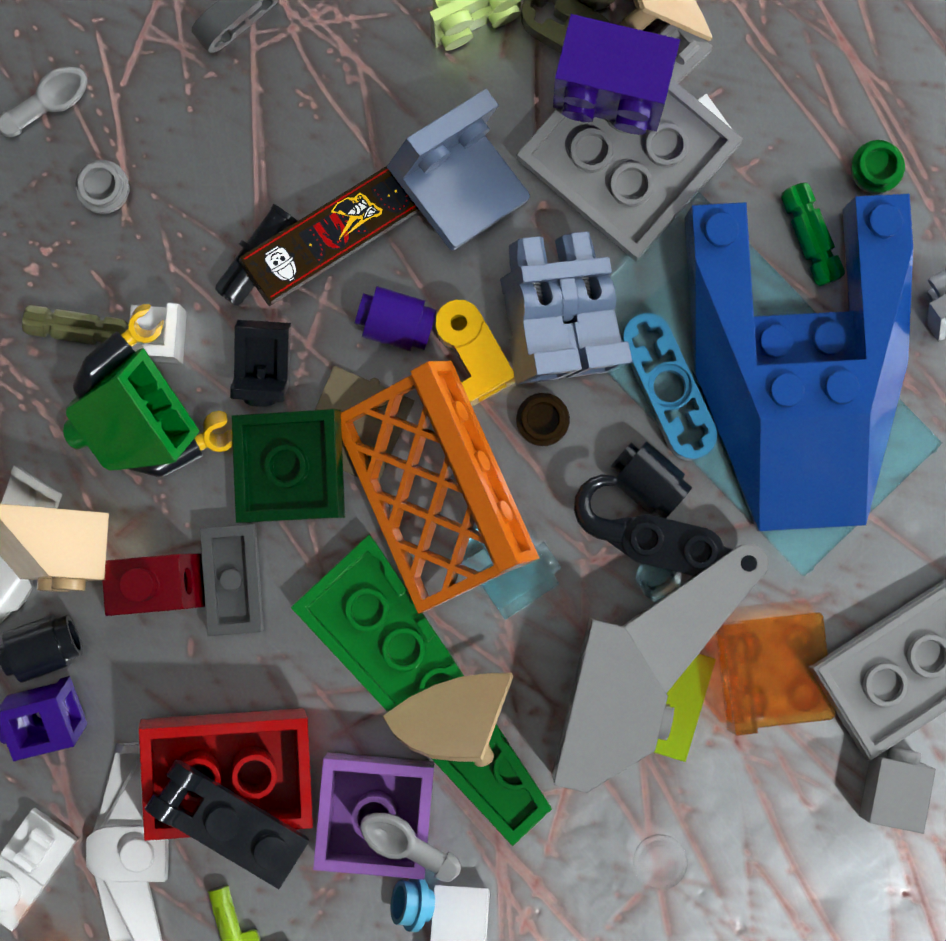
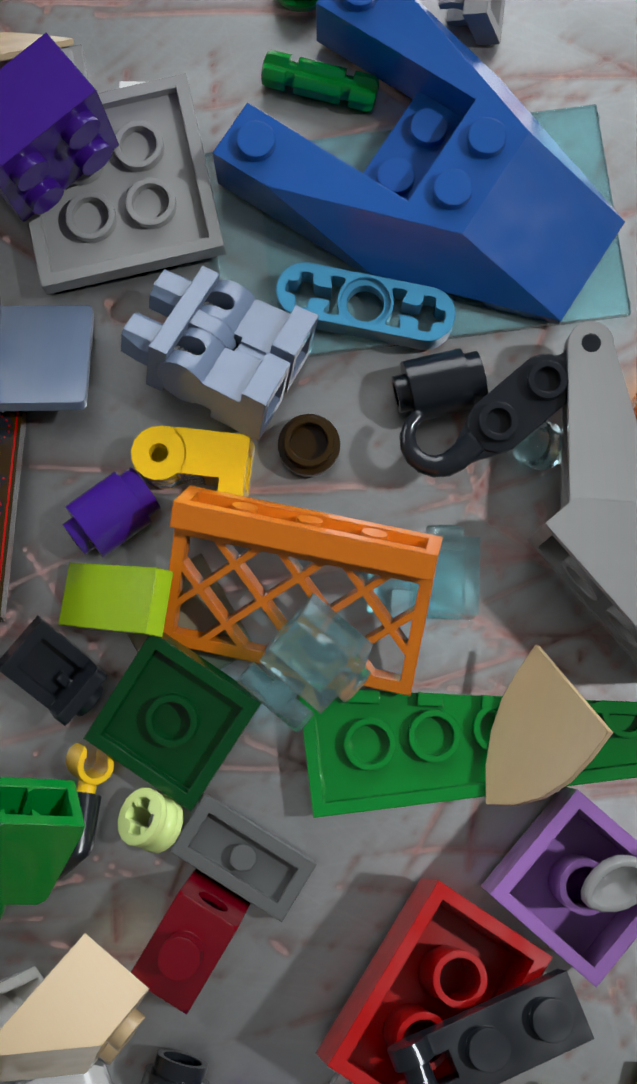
camera: 50 degrees left, 5 degrees down
none -> lime tile [58,562,173,637]
none -> yellowish green bush [118,788,183,853]
none -> clear light blue brick [237,593,373,733]

